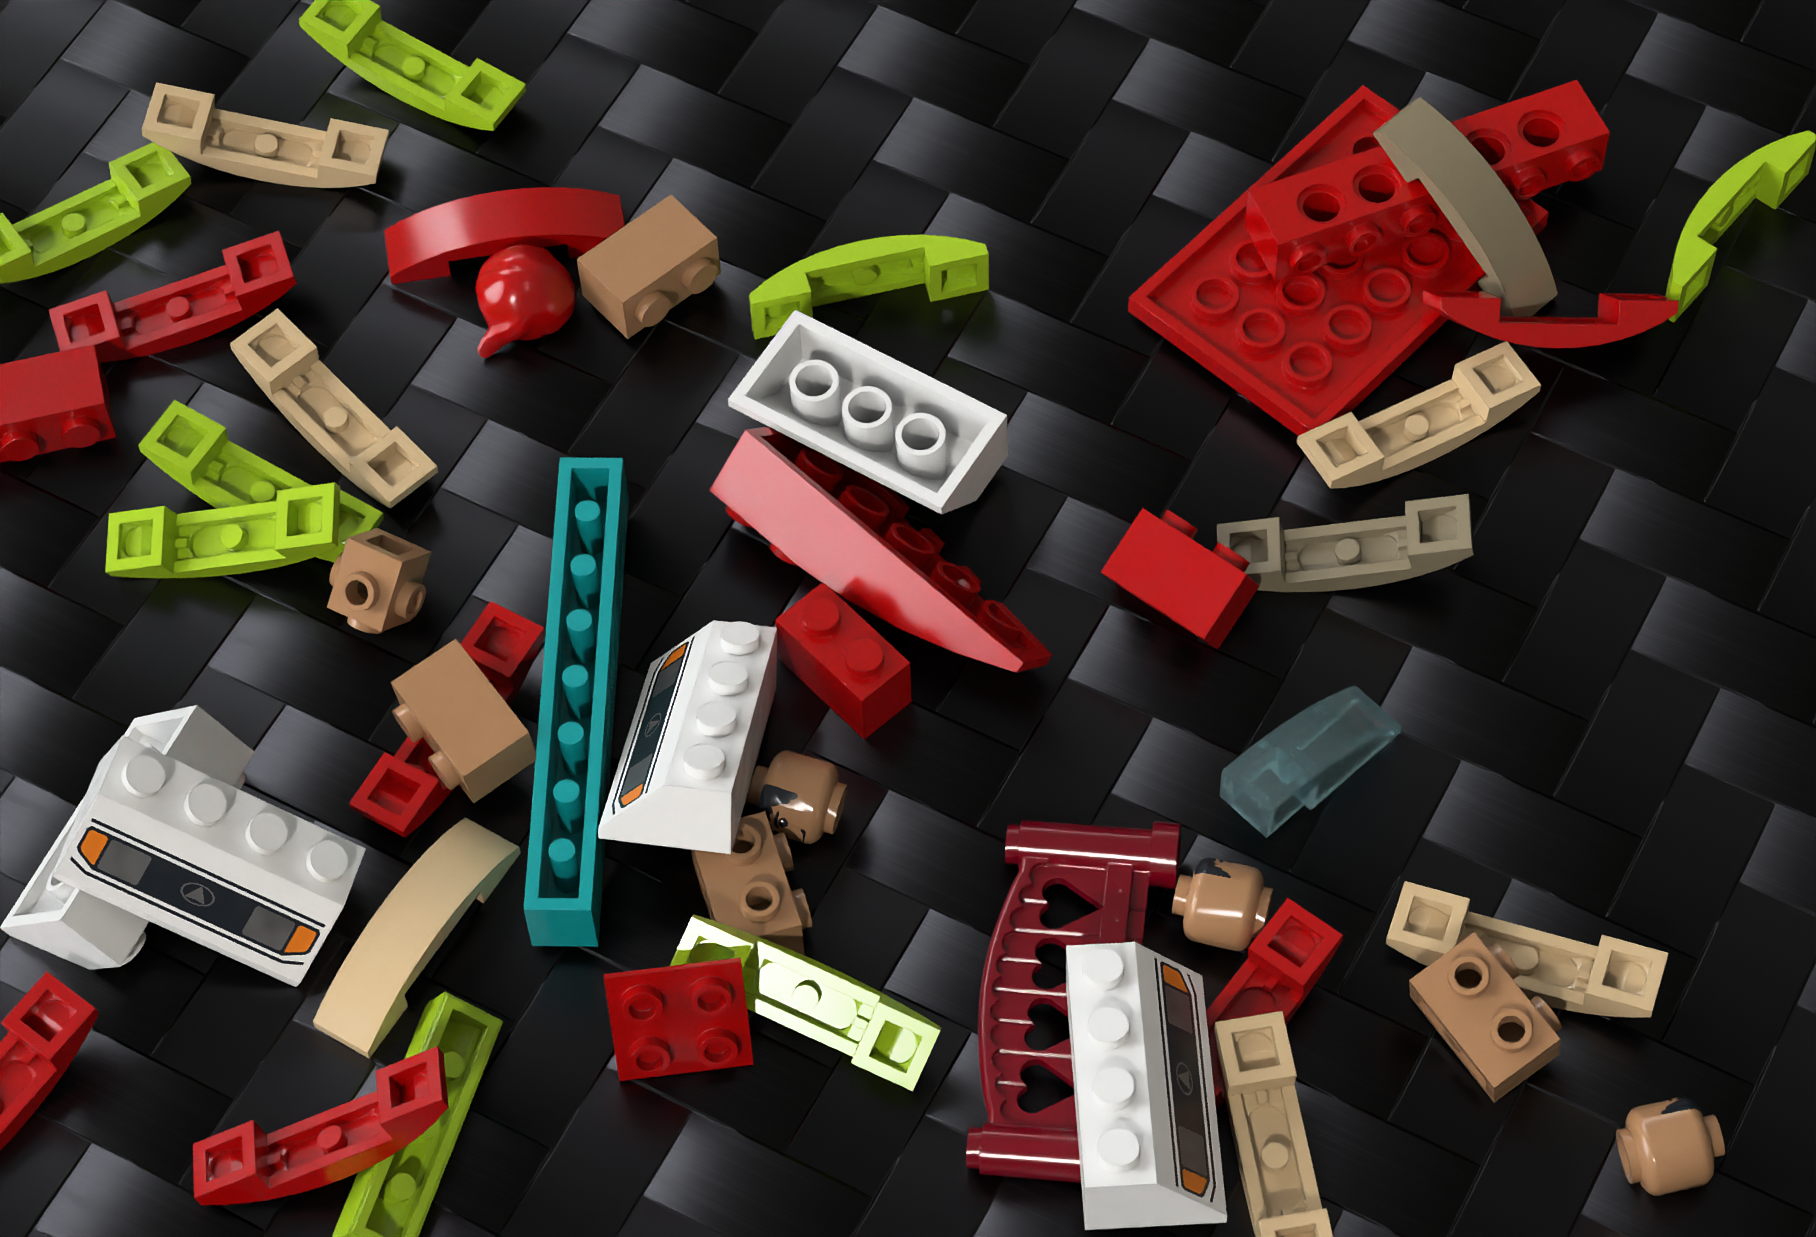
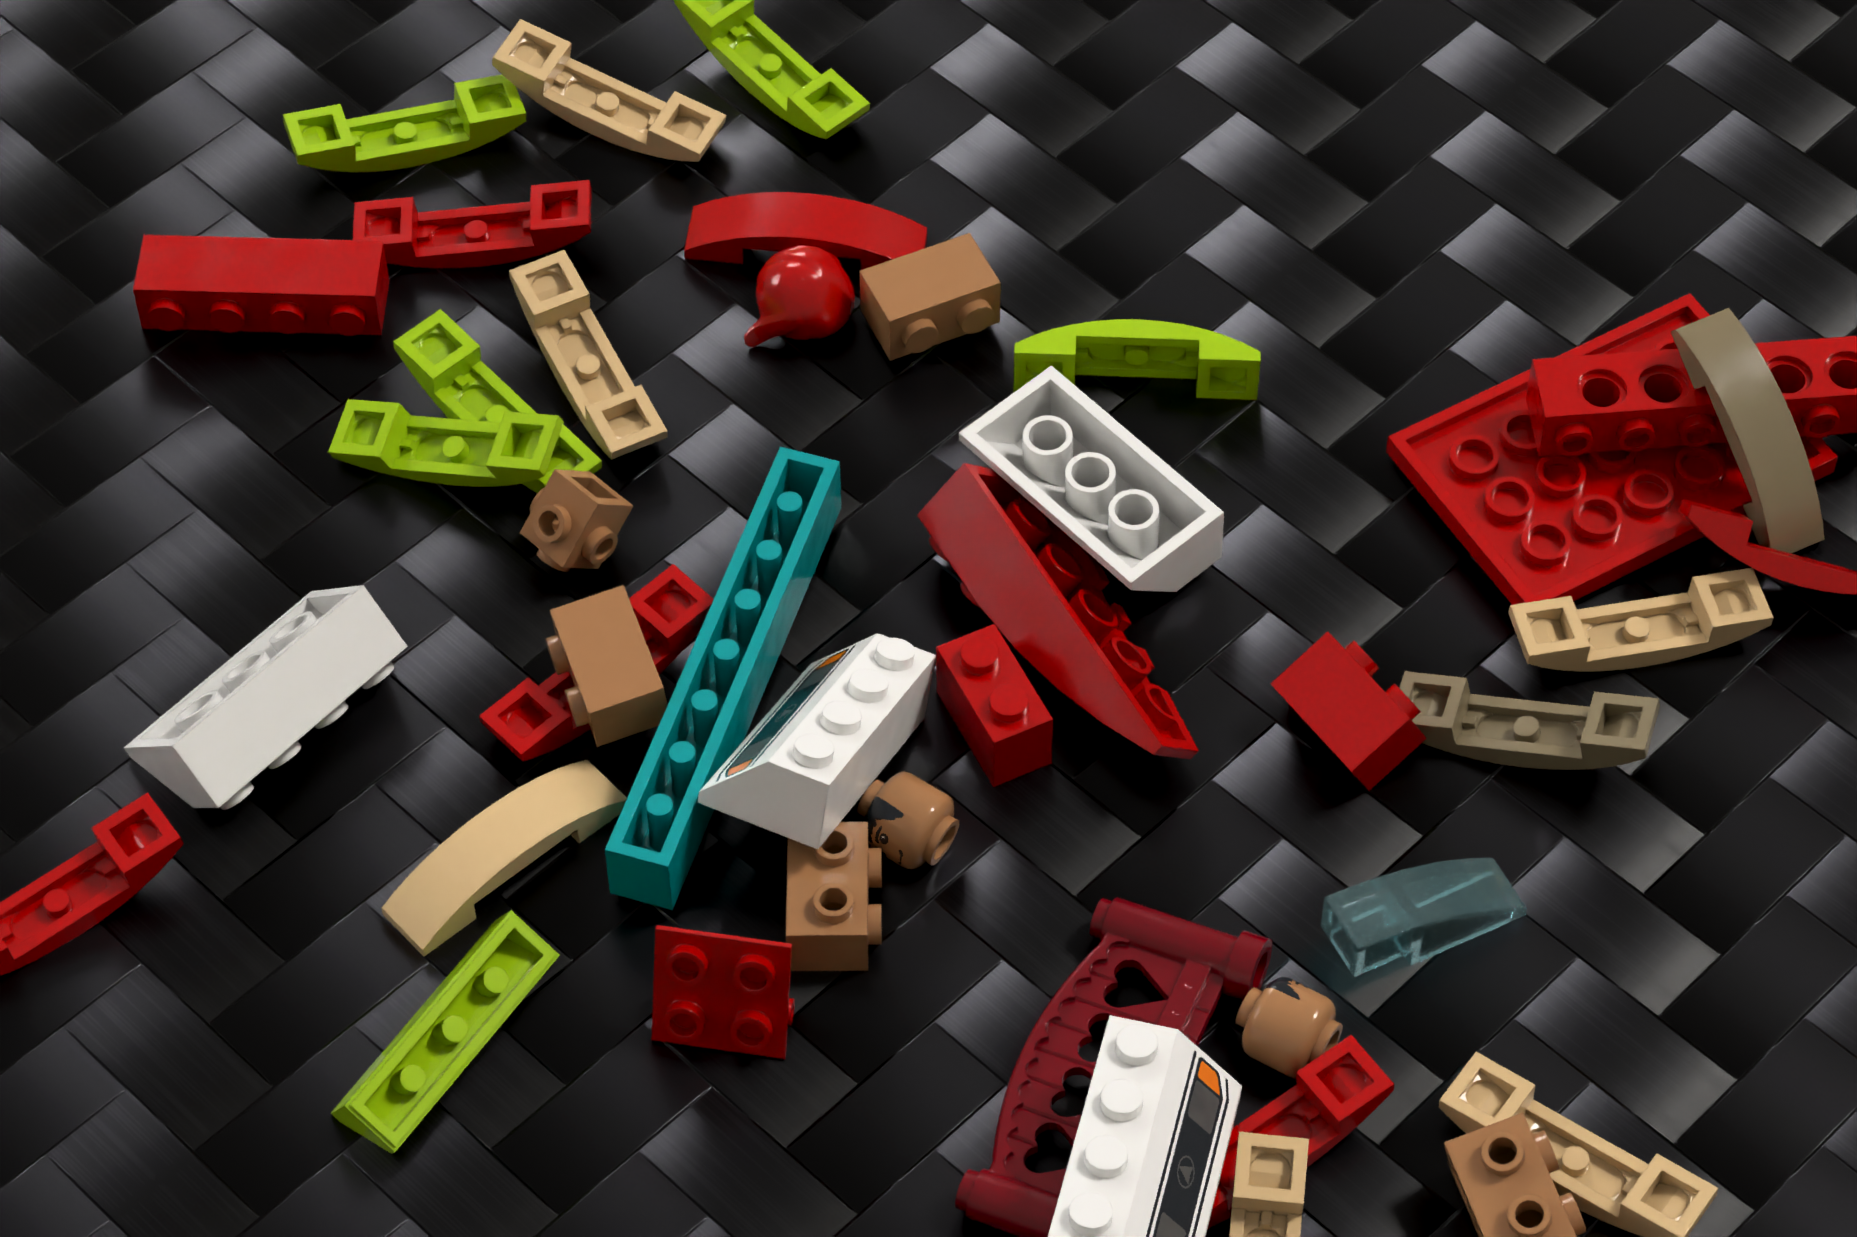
camera: 15 degrees right, 5 degrees down
white slope [51,735,366,987] -> none
red slope [193,1046,449,1205] -> none
slope [670,914,942,1091] -> none

